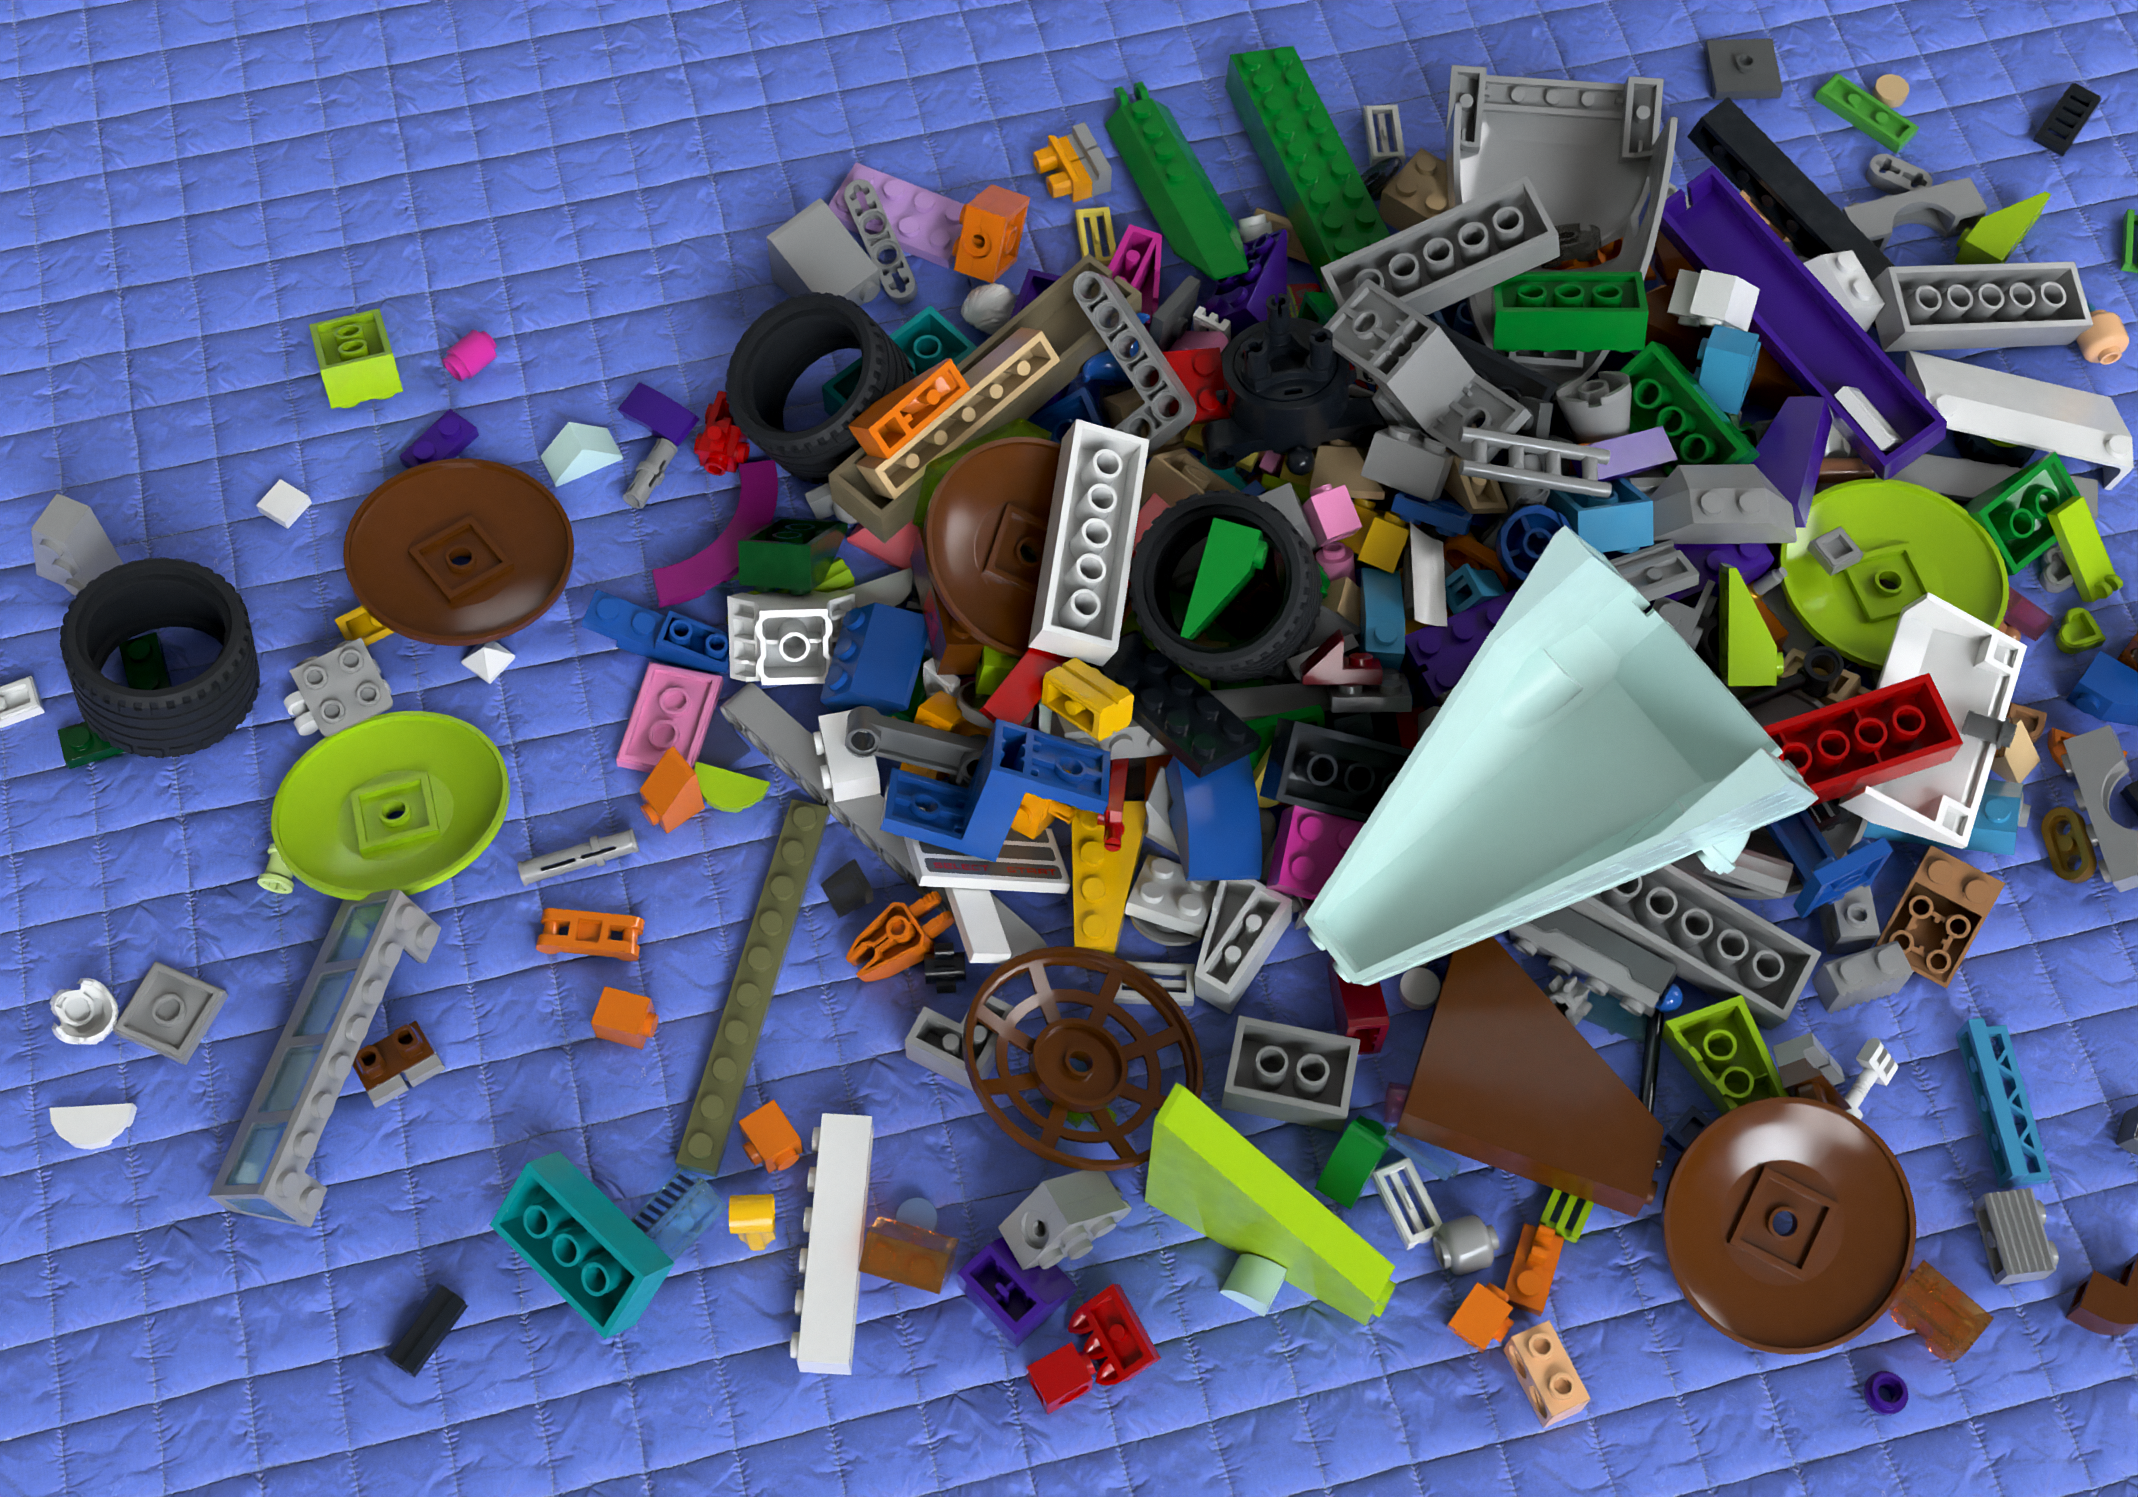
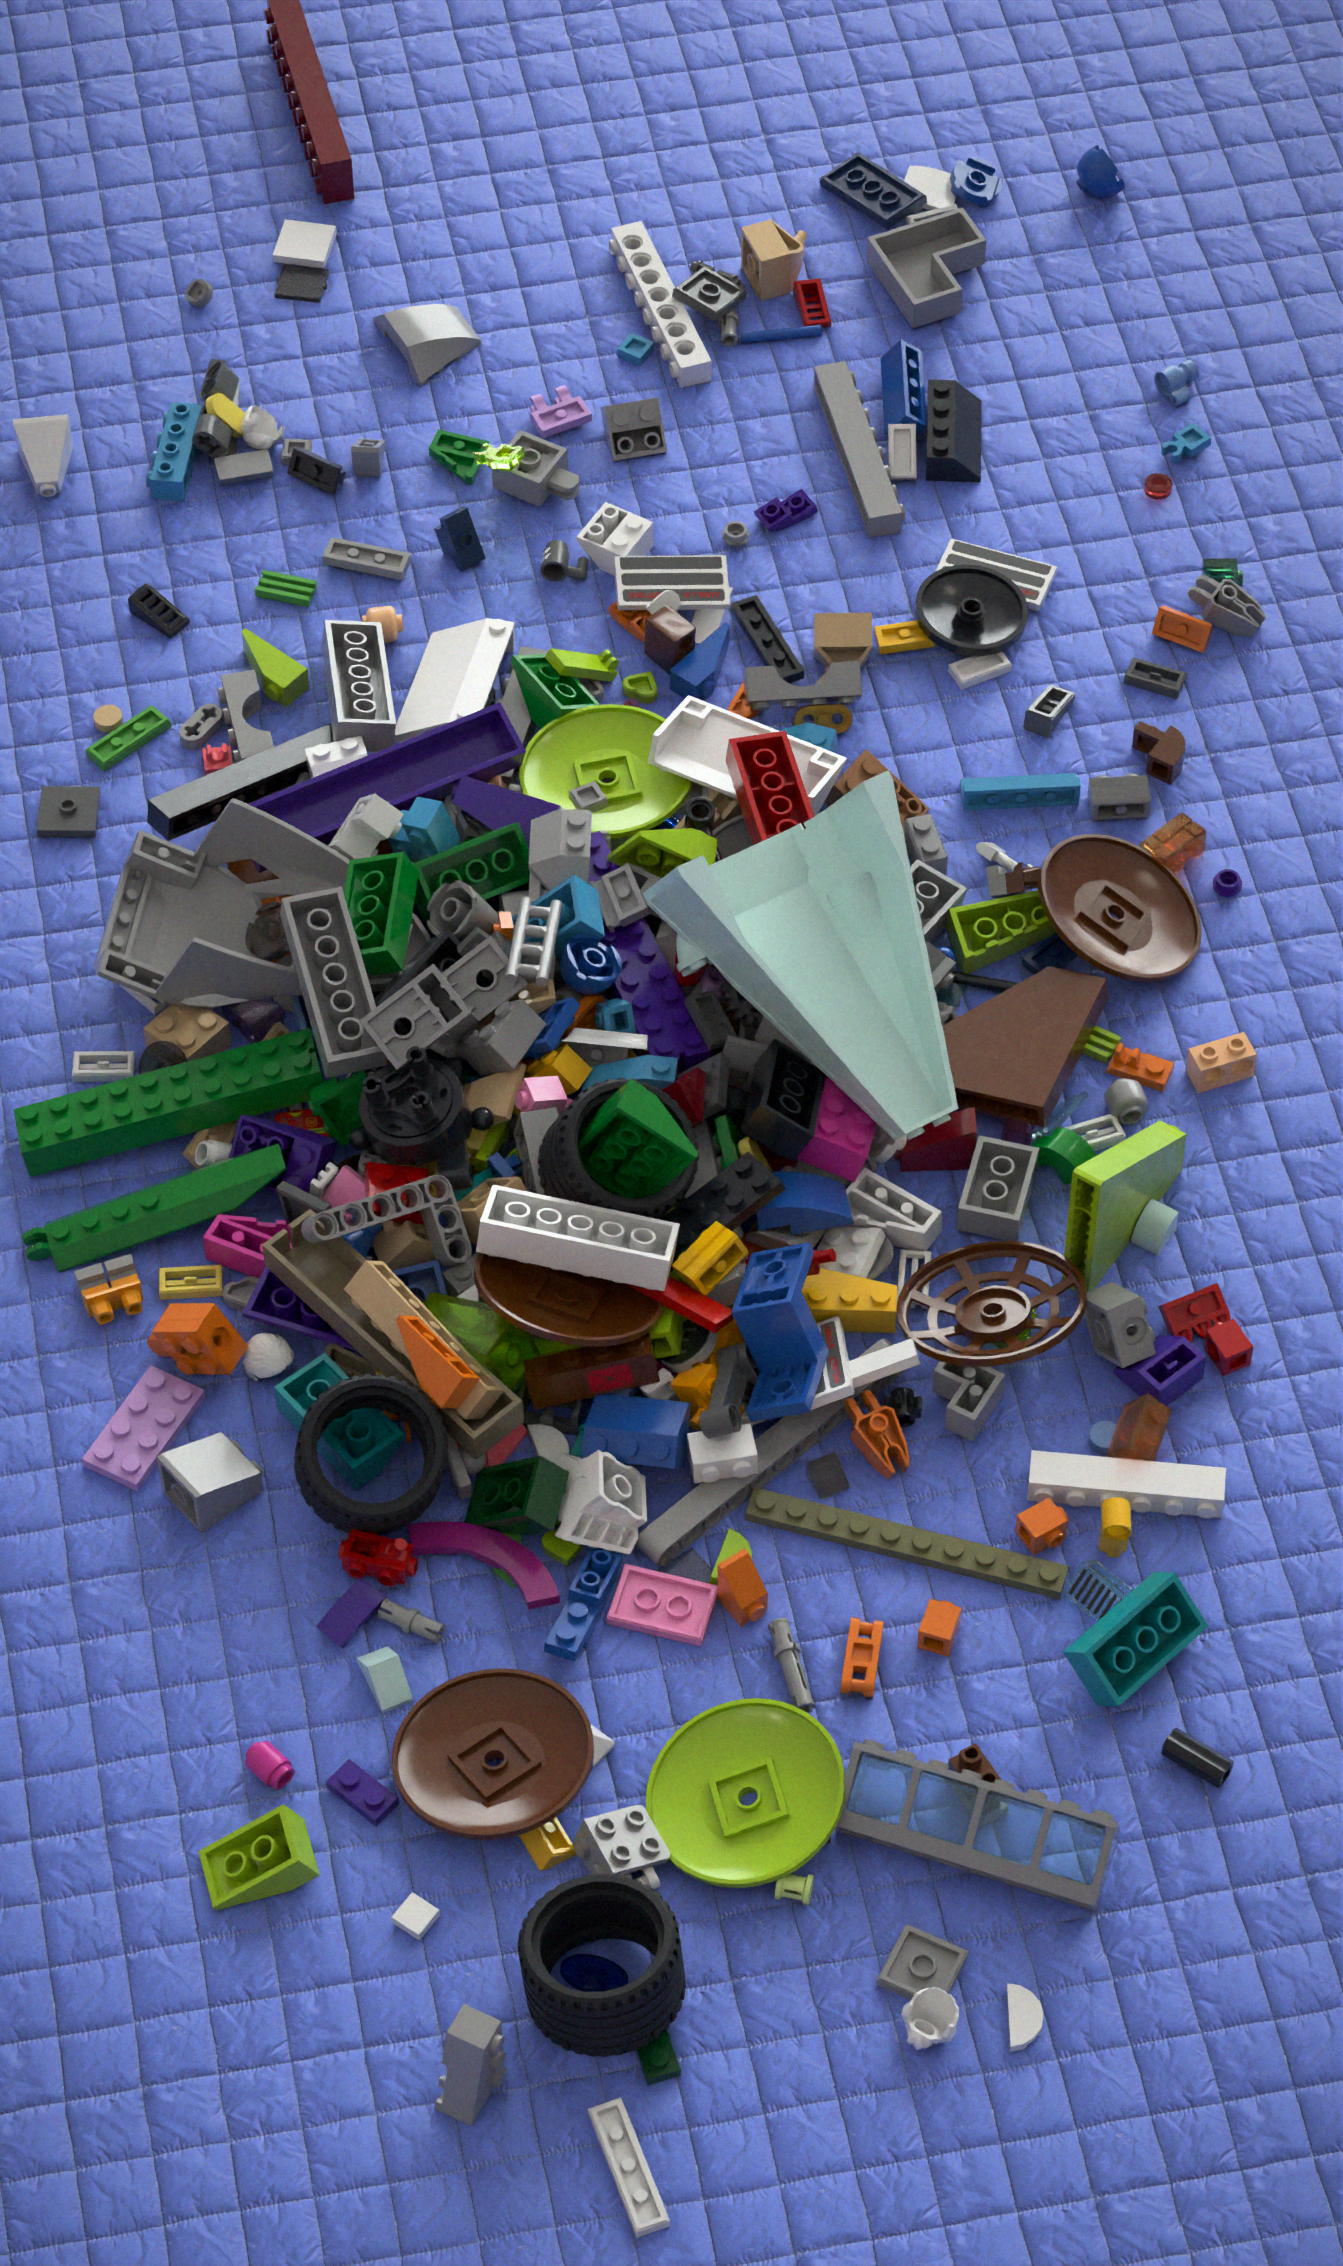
camera: 85 degrees left, 10 degrees down
light grey beam [844,179,918,304] -> none
orange brick [1447,1282,1514,1354] -> none
tile [1570,426,1678,482] -> none
white tile [1834,386,1903,452] -> none
dark grey pin [1961,710,2017,749] -> none
none -> coral tile [202,743,233,776]
none -> clear blue dish [560,1954,629,1992]

